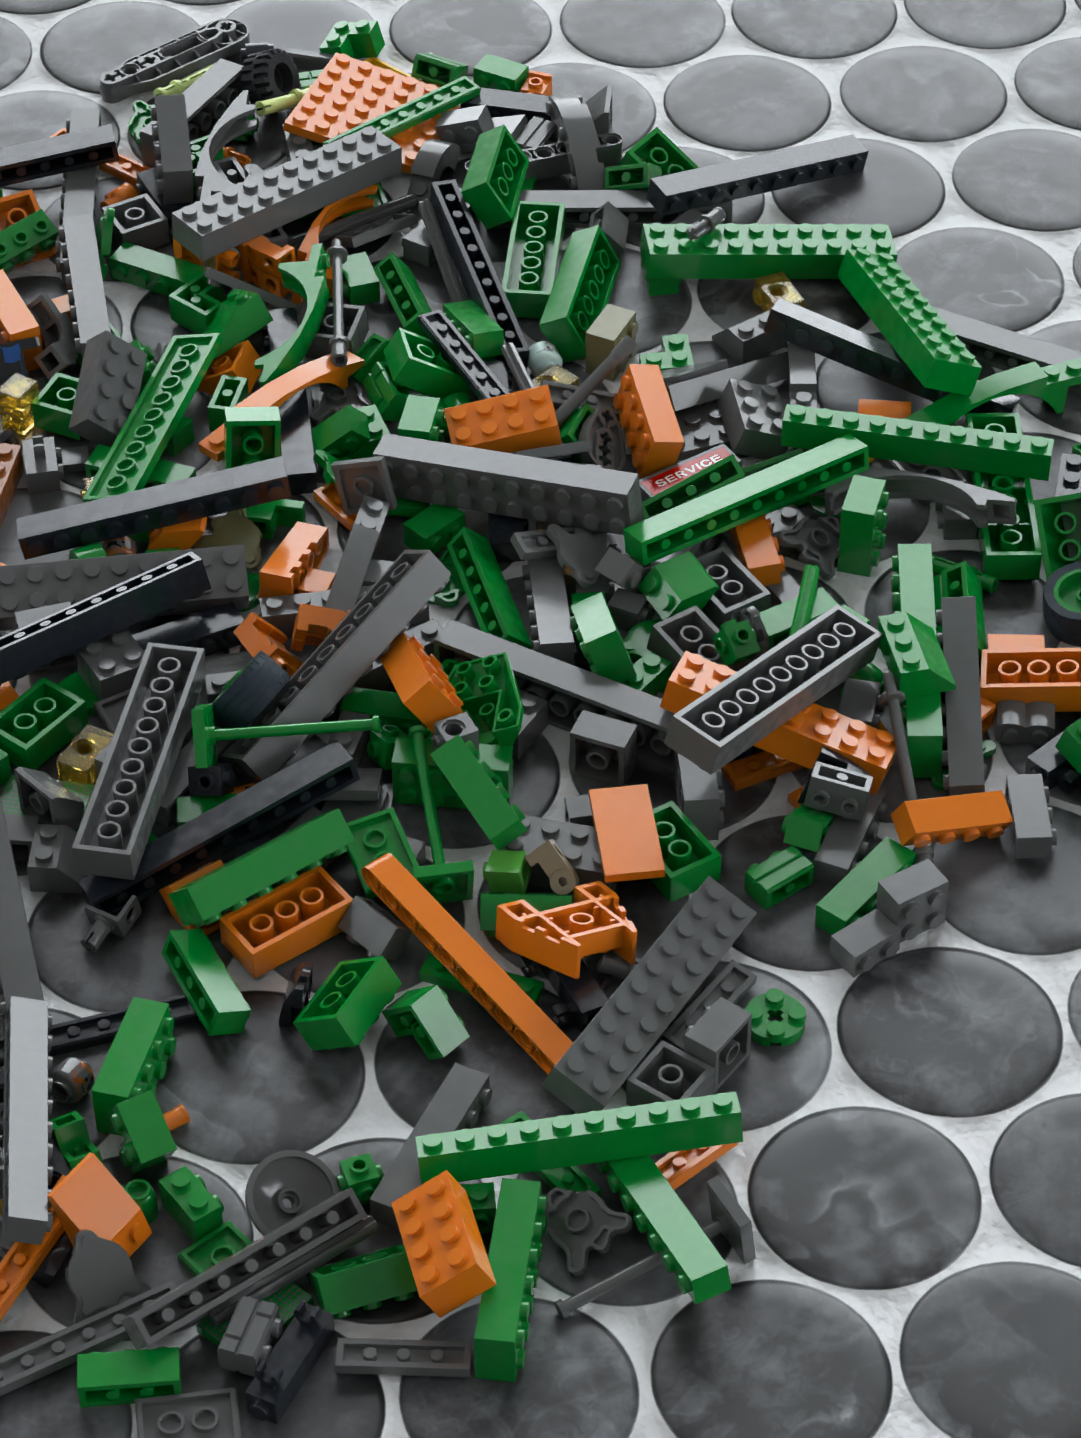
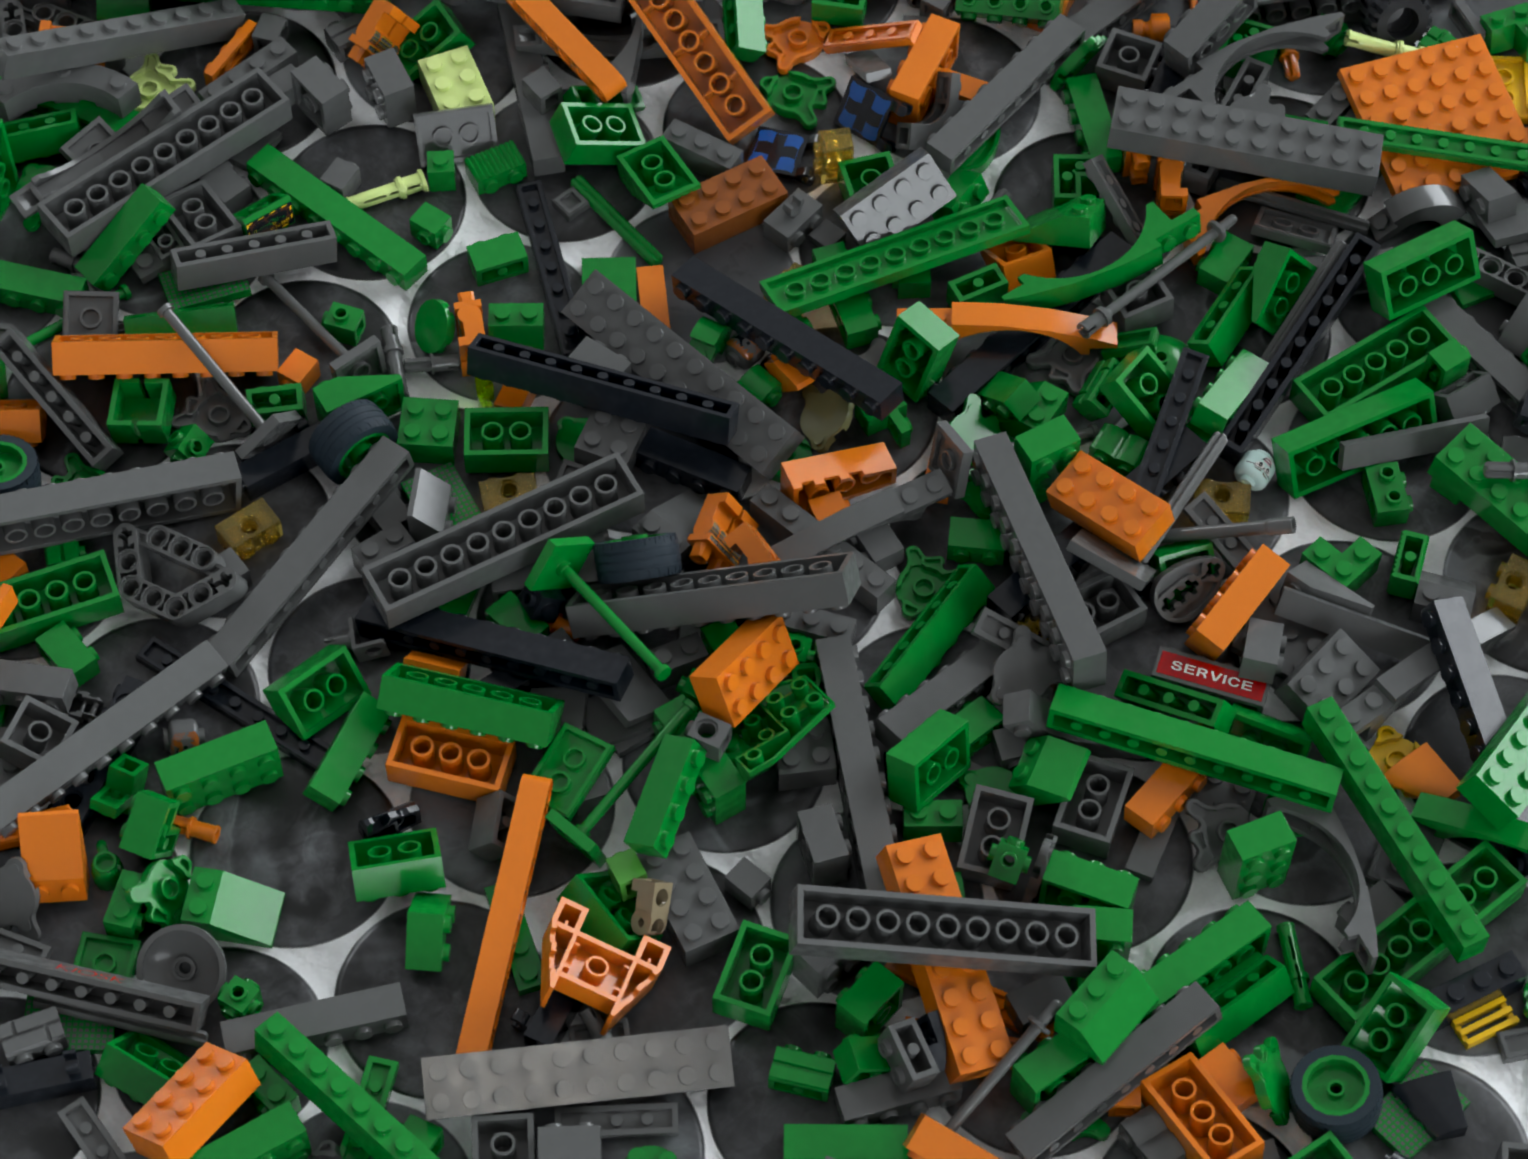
camera: 50 degrees right, 15 degrees up
olive brick [586,304,638,382] -> none
orange tile [589,784,665,883] -> none
green axle [789,564,820,637] -> none
none -> green tile [124,855,192,928]
none -> slope [180,866,286,949]
none -> green slope [262,644,372,741]
none -> green brick [835,961,904,1036]
none -> dark grey brick [1238,617,1287,684]
none -> green tile [1242,1036,1290,1127]
none -> green slope [1252,241,1317,336]
none -> dark grey tile [1337,413,1490,471]
none -> green brick [1361,461,1413,527]
none -> green brick [1386,530,1430,600]
none -> green brick [1420,337,1472,393]

